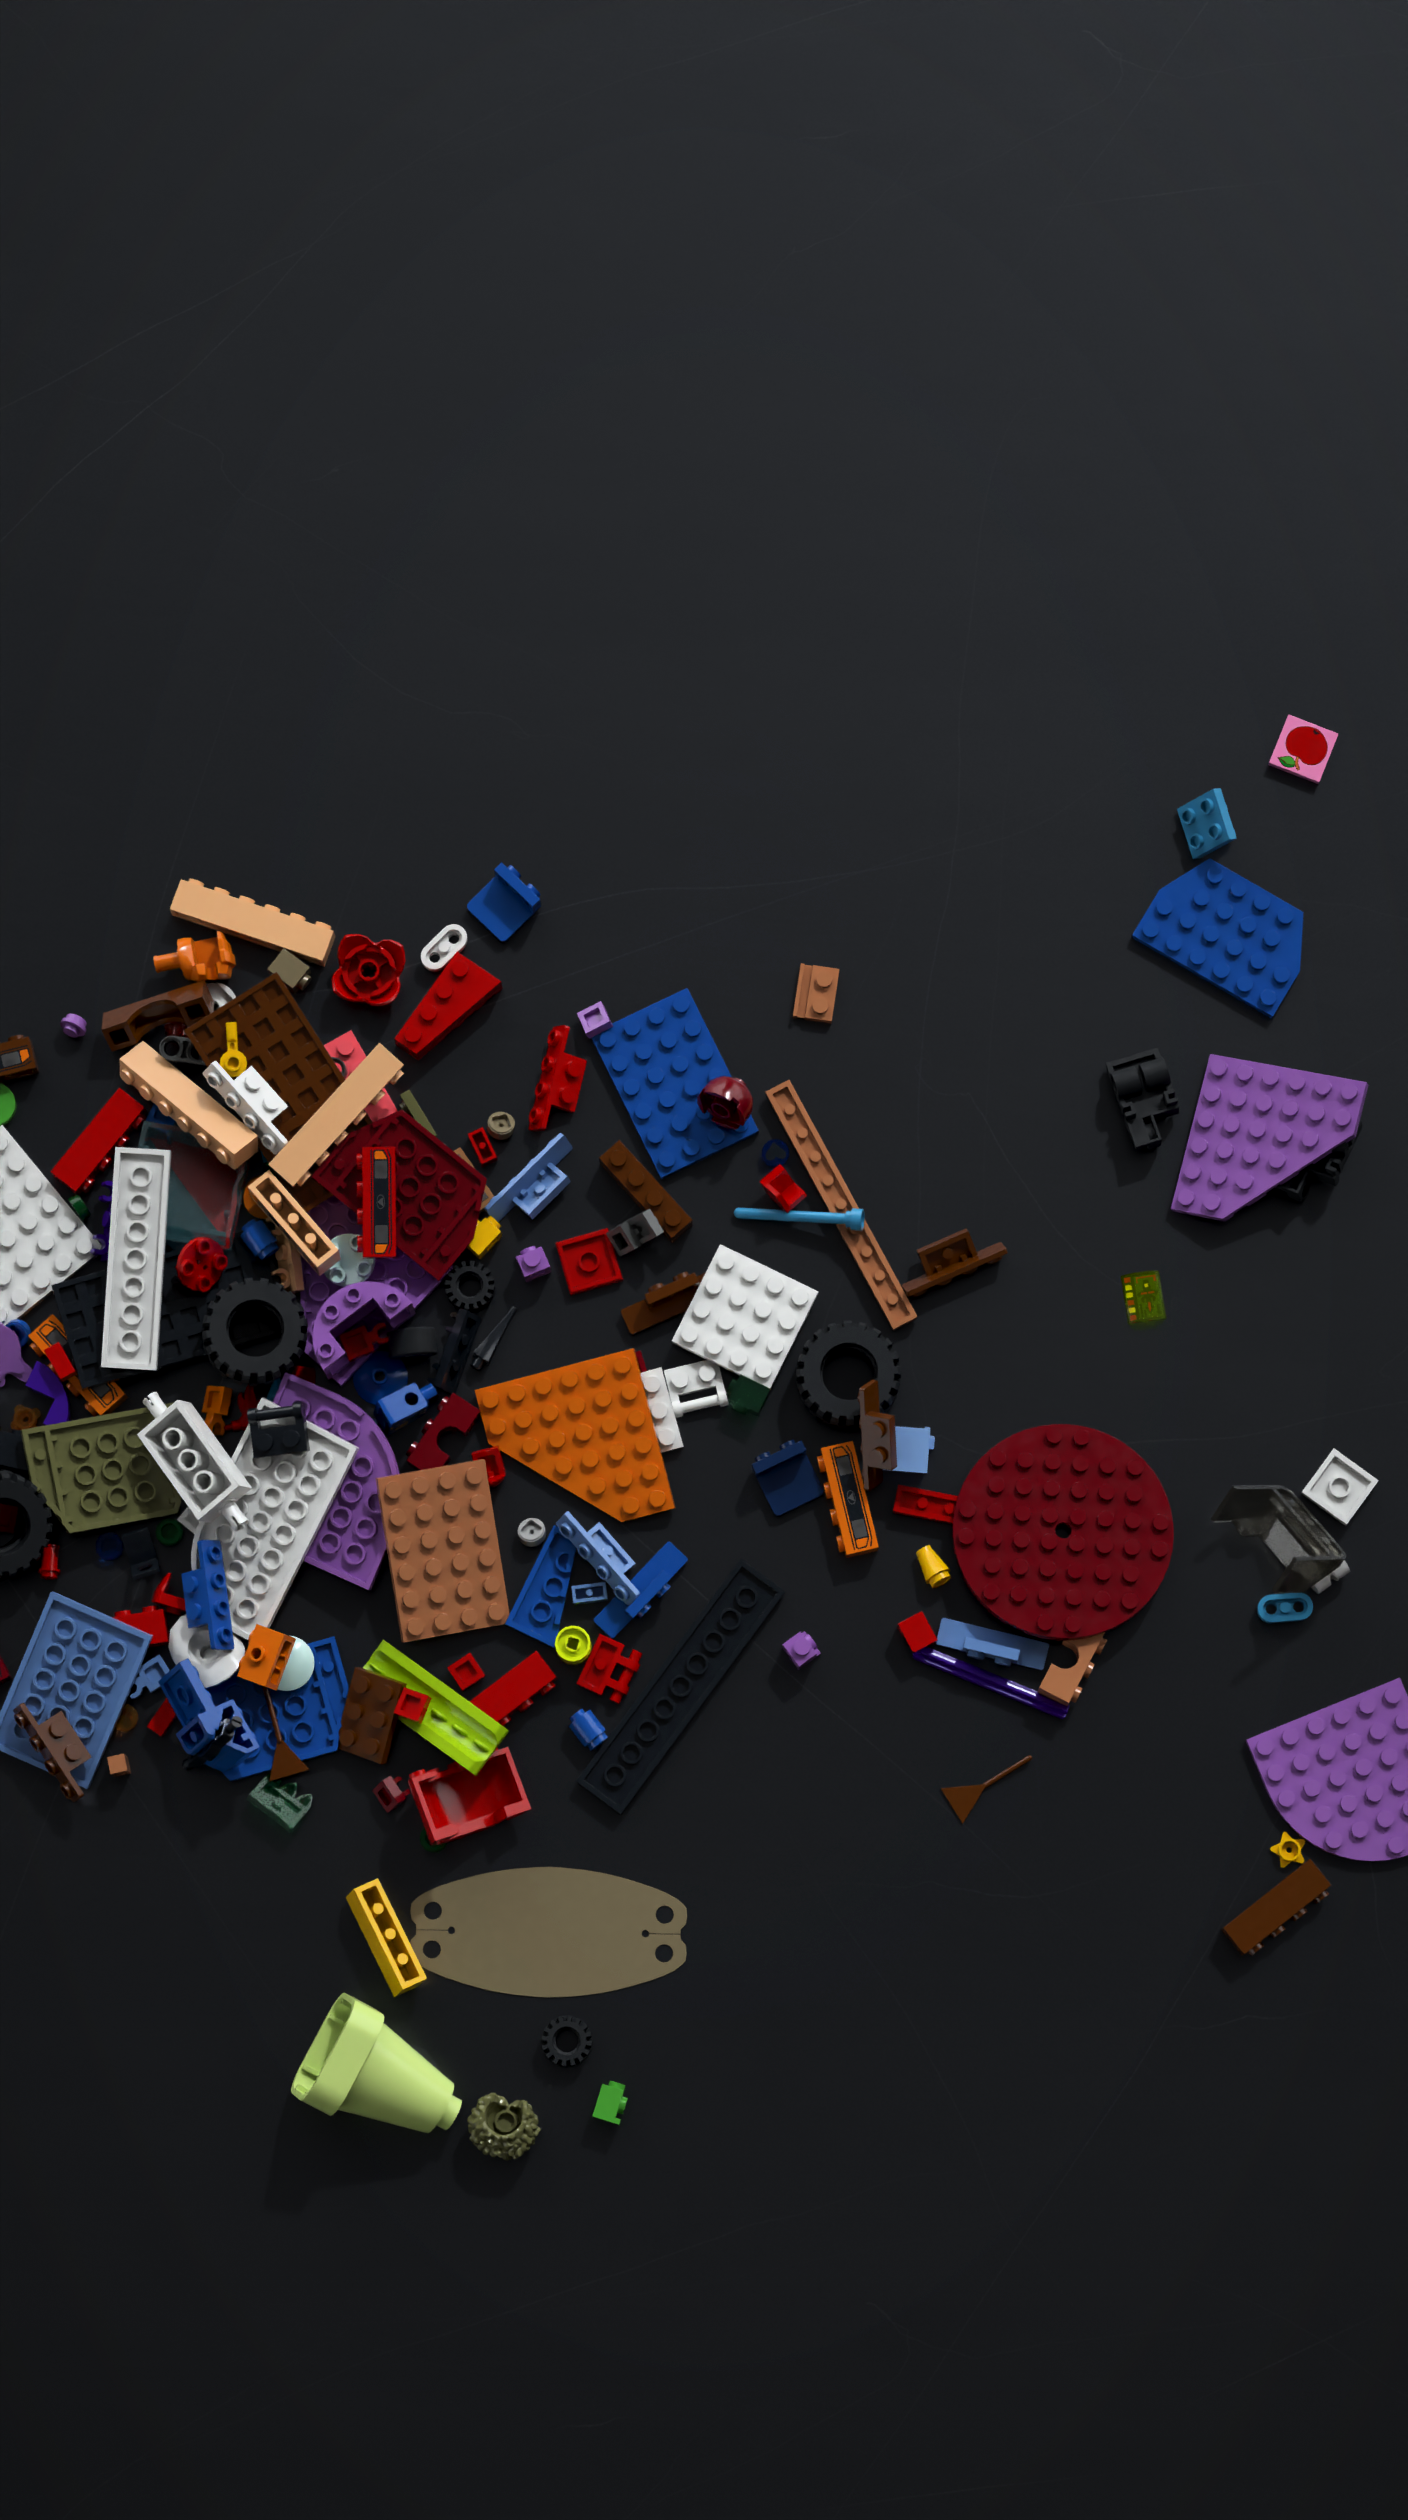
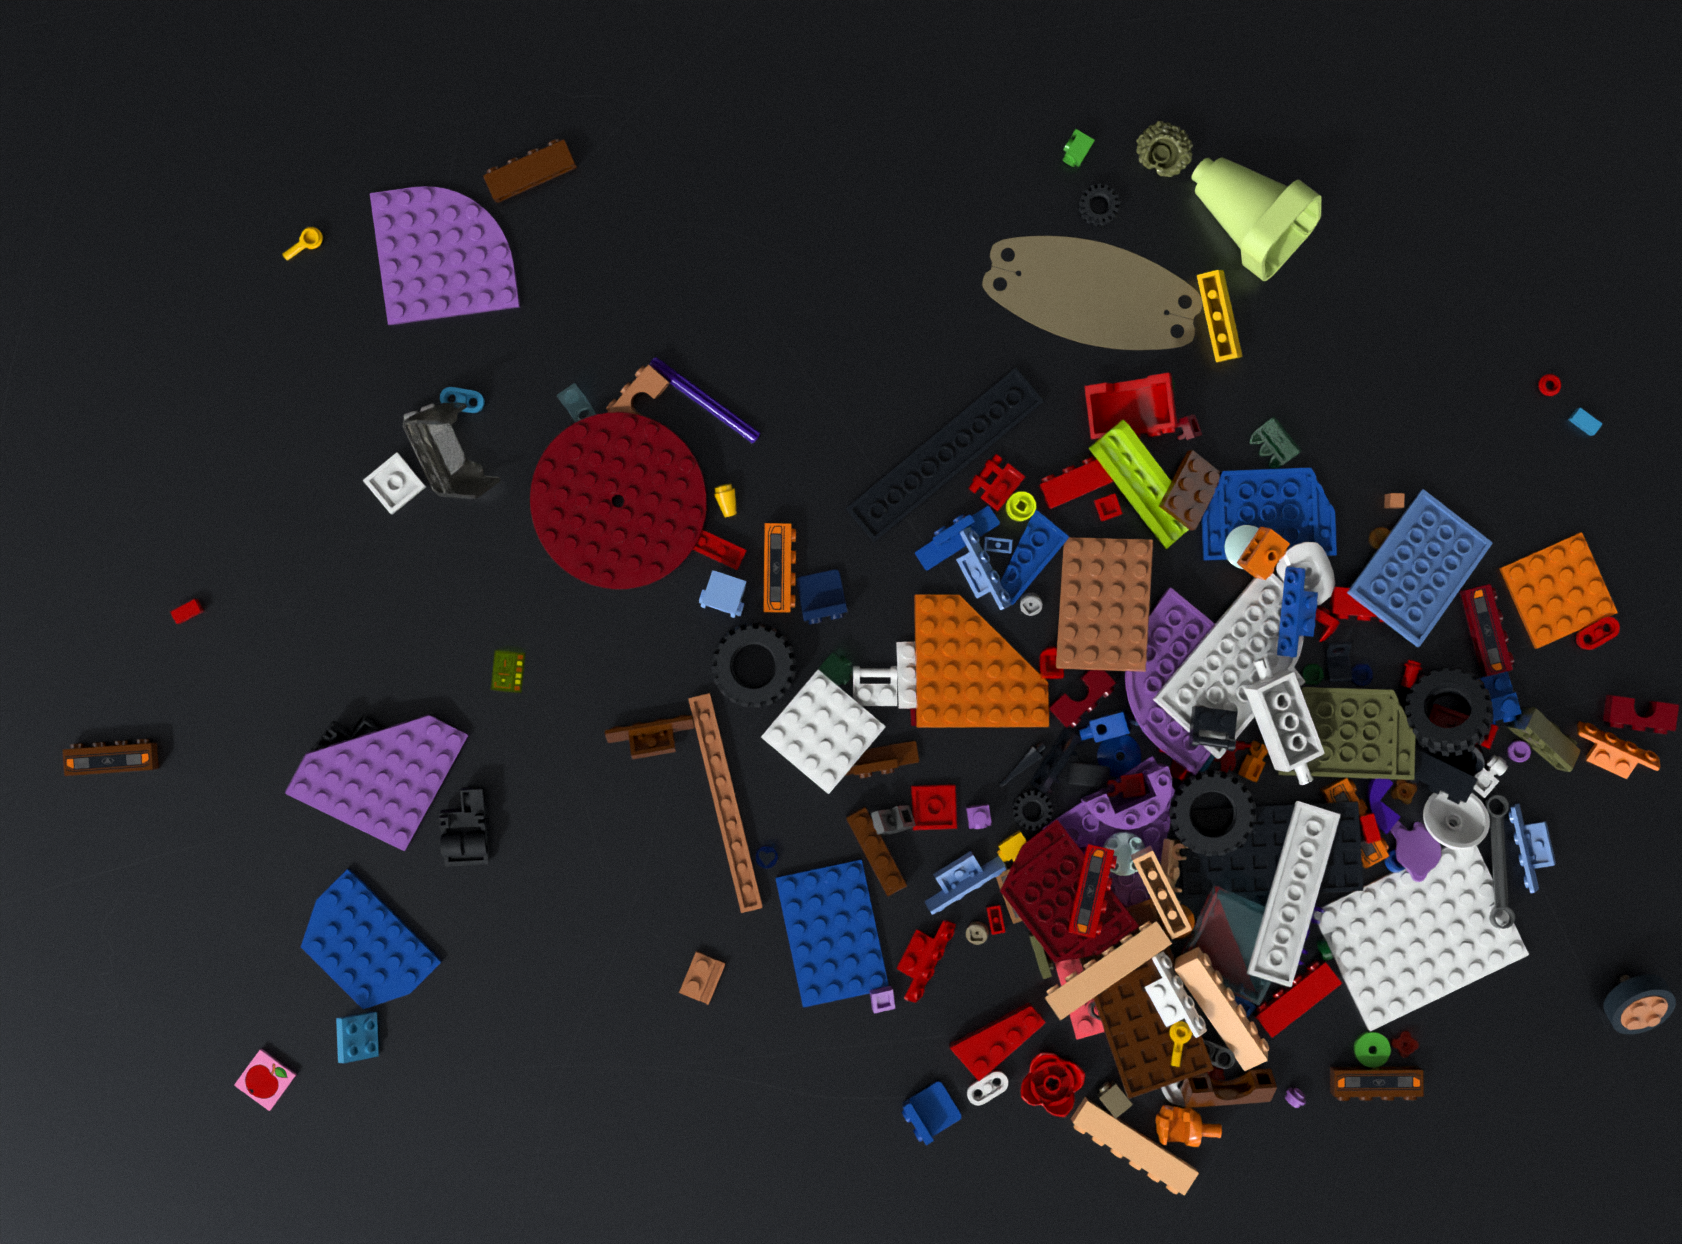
camera: 165 degrees left, 10 degrees up
reddish brown bracket [13,1703,92,1802] -> none
medium blue plate [130,1654,170,1700] -> none
red piece [147,1698,177,1738] -> none
blue piece [158,1658,260,1772] -> none
red plate [175,1237,228,1292] -> none
blue brick [240,1219,279,1261] -> none
reddish brown piece [262,1686,309,1781] -> none
red plate [394,1687,432,1724] -> none
blue brick [568,1709,608,1751] -> none
dark red cylinder [697,1076,753,1130] -> none
dark azure piece [734,1208,865,1231] -> none
red panel [759,1164,807,1213] -> none
medium lavender brick [782,1631,821,1670] -> none
reddish brown bracket [858,1380,897,1491] -> none
red panel [897,1611,938,1653] -> none
medium blue bracket [936,1618,1049,1670] -> none
reddish brown piece [941,1755,1032,1824] -> none
yellow plate [1270,1832,1306,1868] -> none
none -> clear light blue bracket [557,383,597,423]

